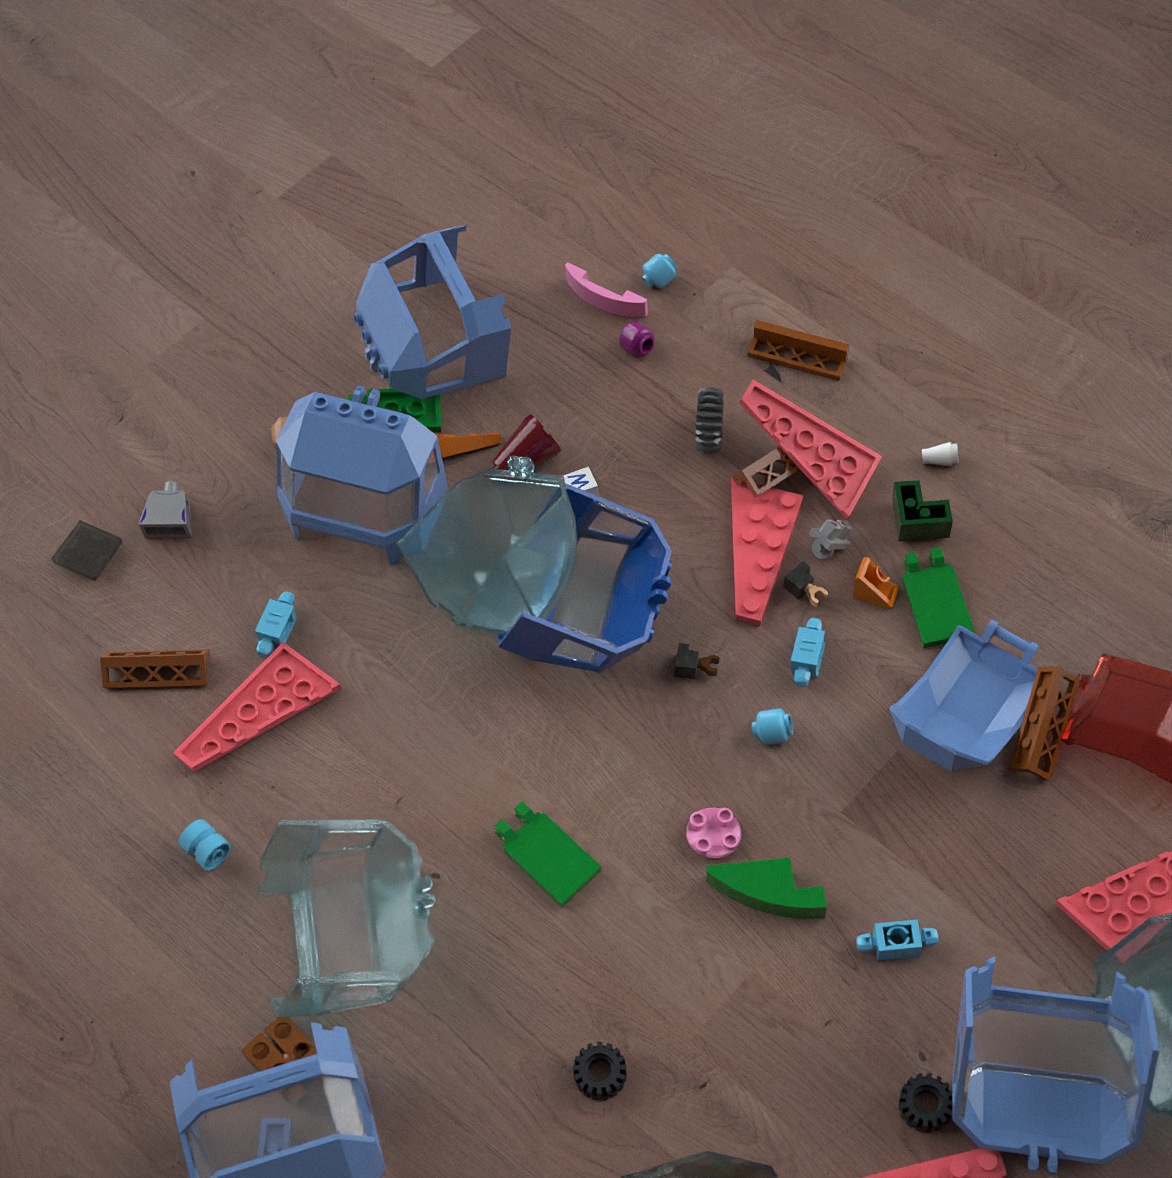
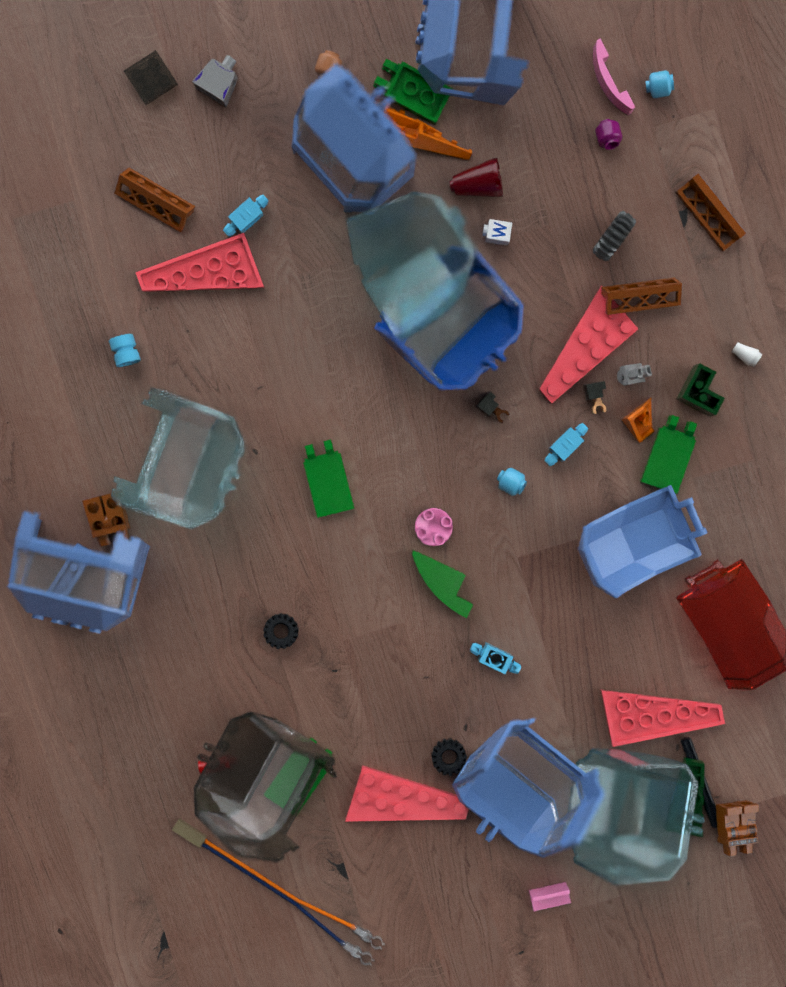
camera: 30 degrees right, 30 degrees up
coral wing [739,379,882,520] -> none
dark orange fence [1009,666,1080,781] -> none

